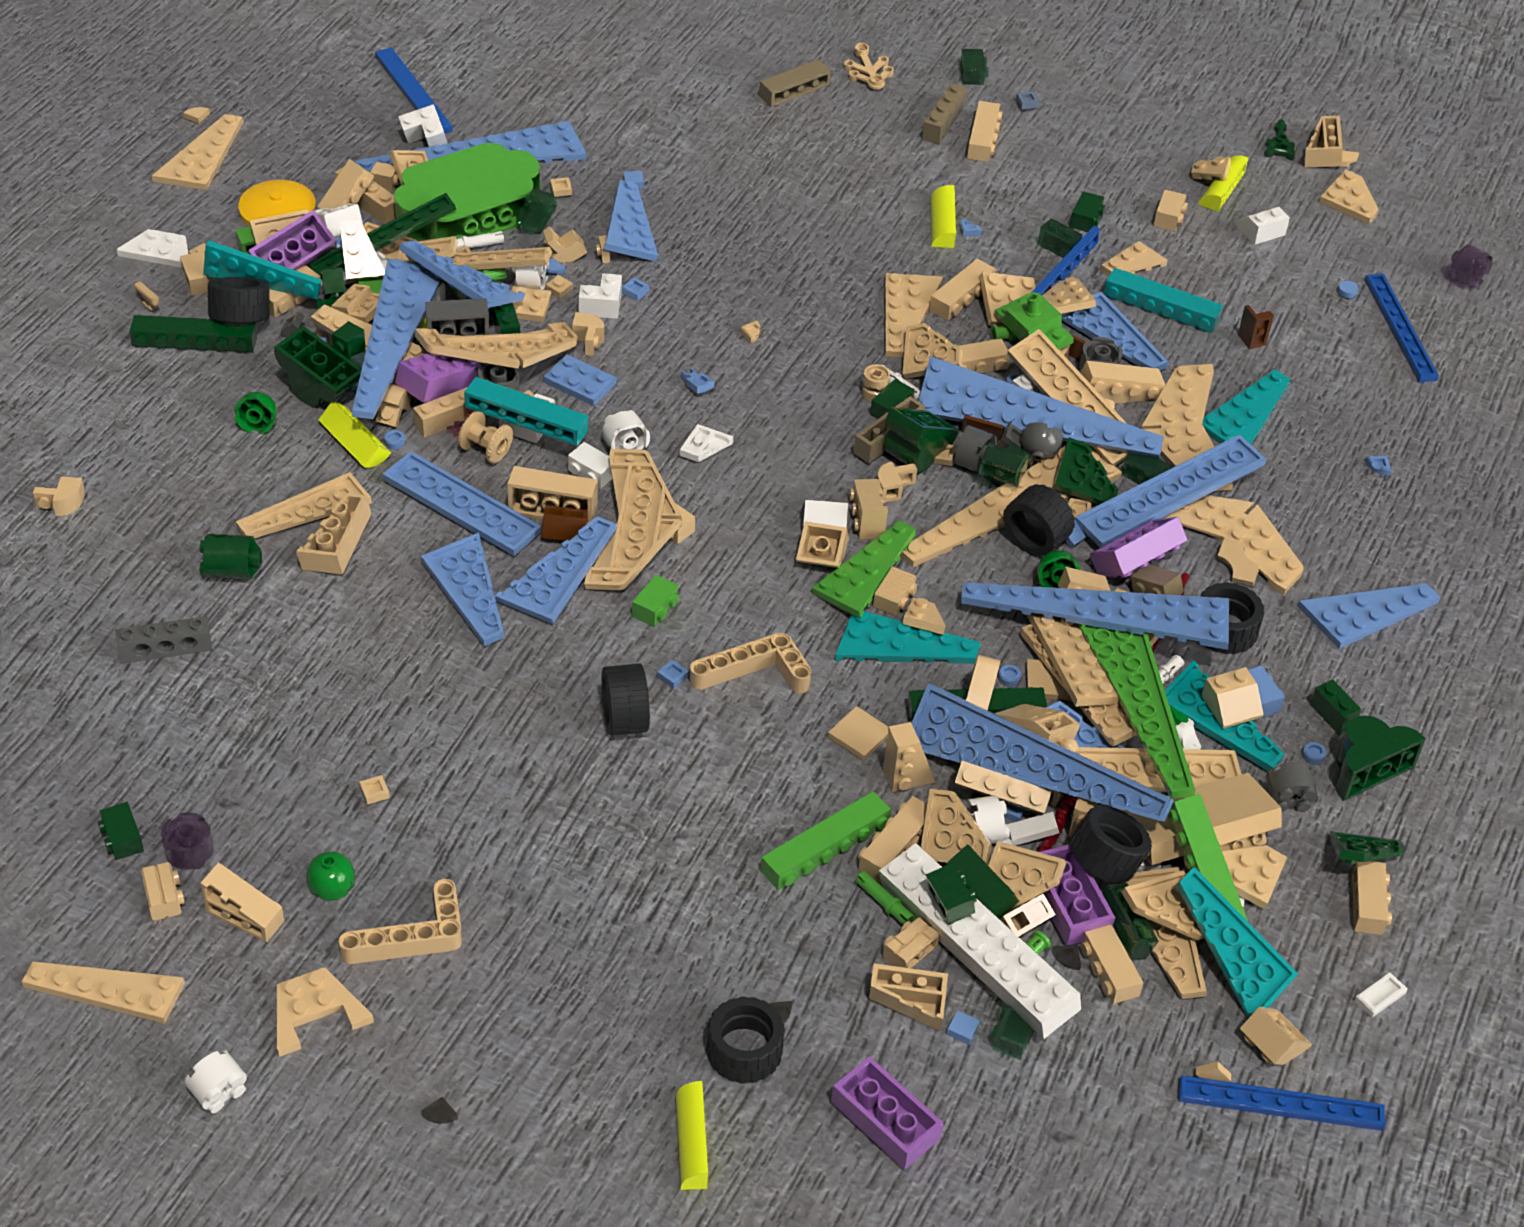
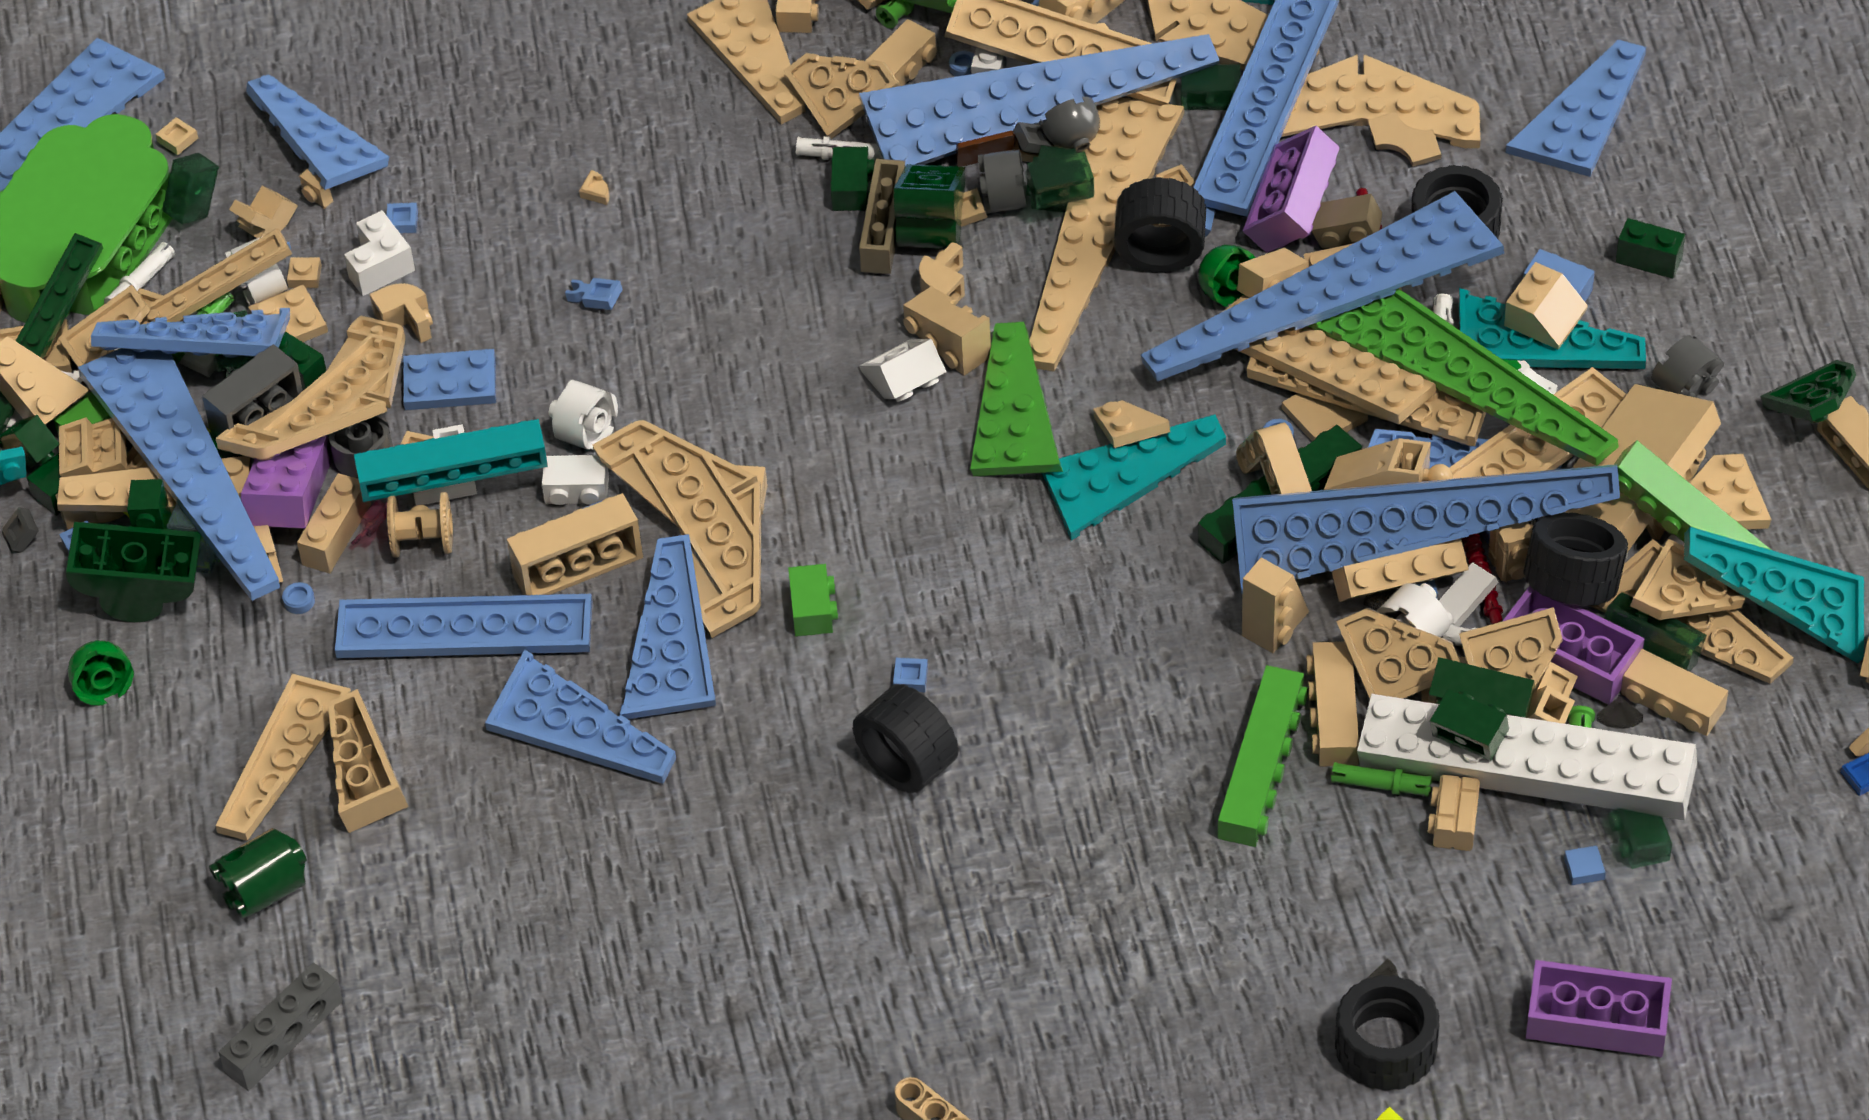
camera: 30 degrees left, 5 degrees up
neon yellow brick [318,401,391,468] -> none
tan plate [359,775,390,805] -> none
reddish brown brick [541,505,588,541] -> none
medium blue tile [624,171,644,189] -> none
white wing [680,424,734,462] -> none
tan beam [689,632,811,693] -> none
tan slope [796,521,849,568] -> none
tan tile [828,706,889,761] -> none
tan wheel [862,364,890,402] -> none
tan wedge [869,963,948,1032] -> none
tan brick [873,566,918,616] -> none
dark green plate [1053,437,1119,505] -> none
medium blue tile [1302,742,1327,765] -> none
dark green brick [1336,716,1426,801] -> none

